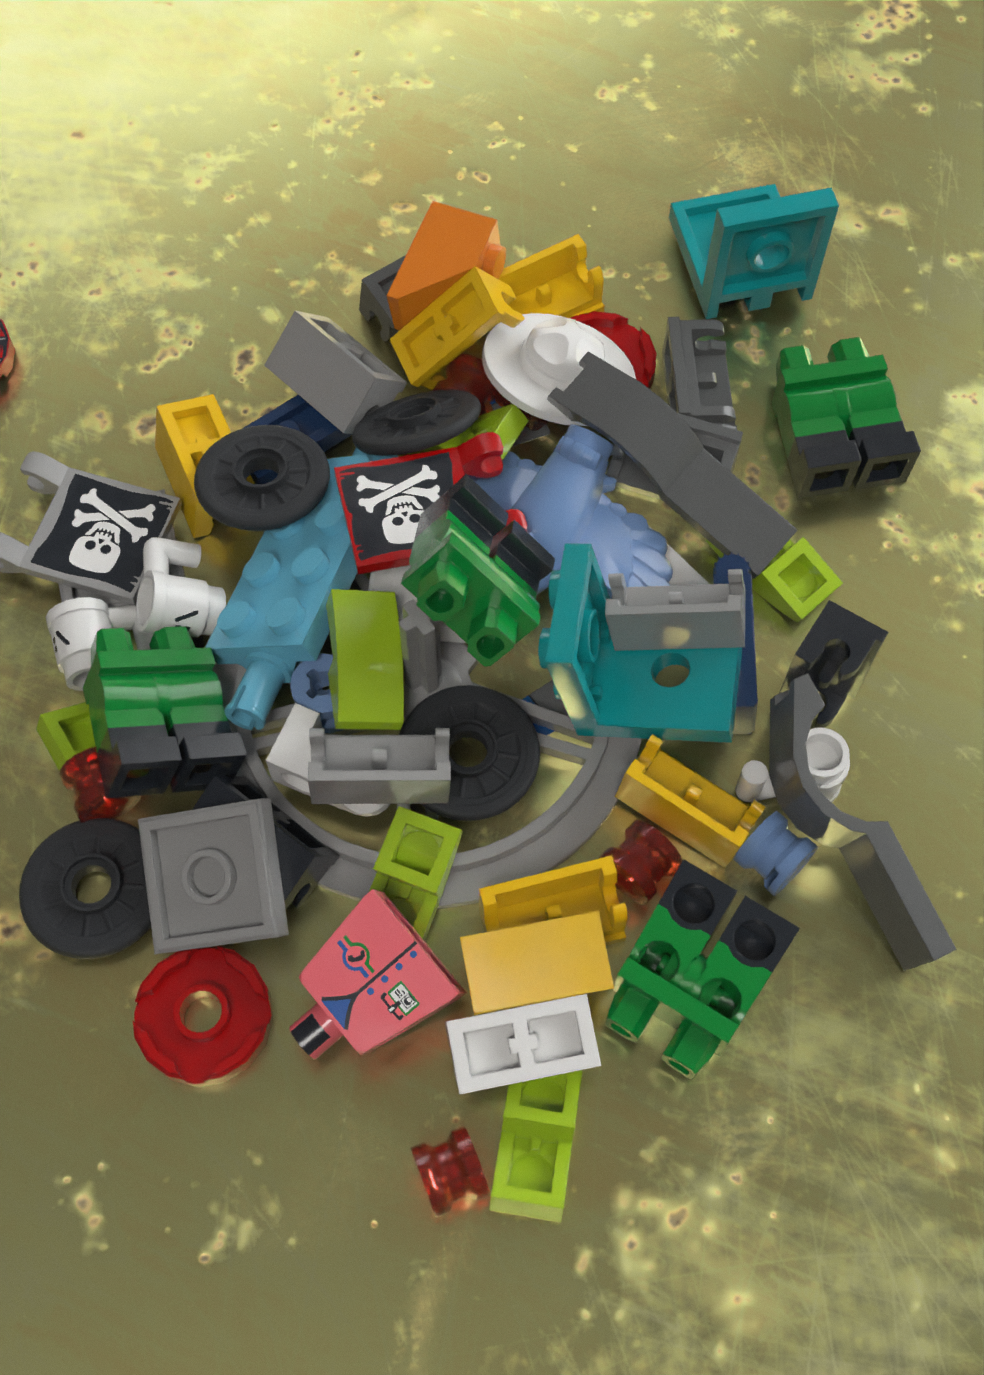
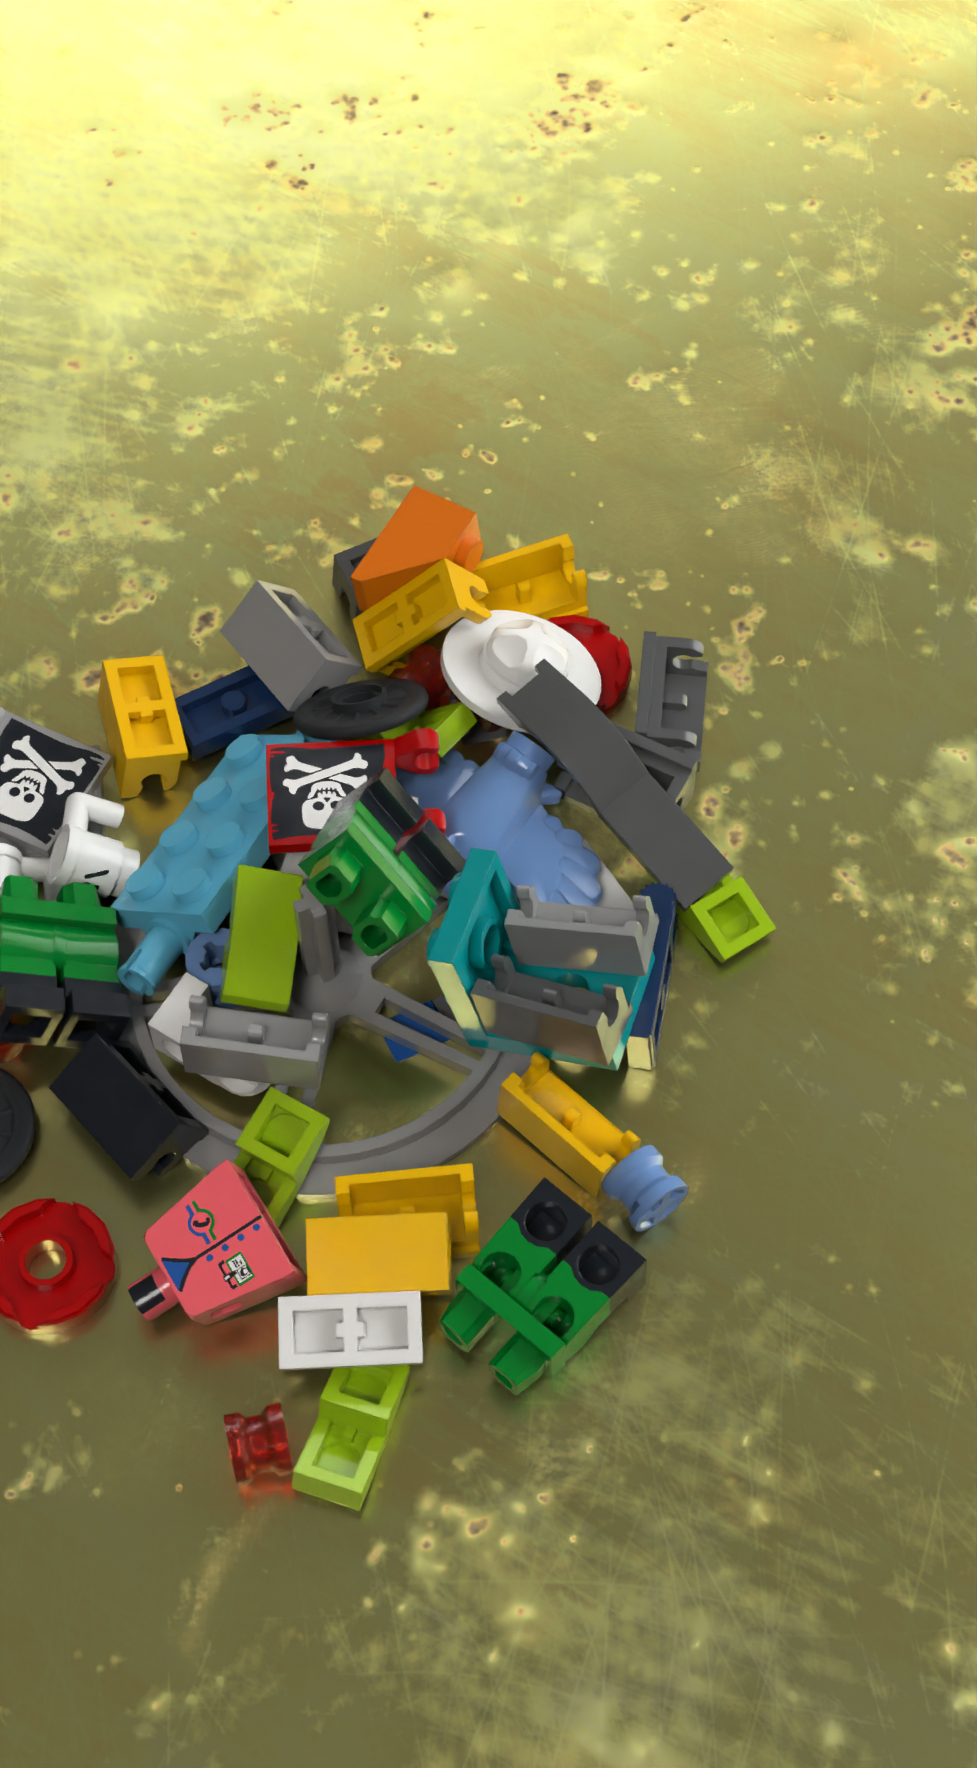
camera: 10 degrees right, 5 degrees down
light grey tile [138,798,289,954] -> none
black wheel [194,425,330,531] -> none
black wheel [399,685,540,821] -> none
clear red wheel [598,820,683,905] -> none
teal bracket [669,184,839,319] -> none
white piece [735,728,850,802] -> none
dark grey piece [769,673,957,971] -> none
hips [771,337,921,499] -> none
black hinge [779,600,889,728] -> none
none -> dark grey hinge [470,954,633,1066]

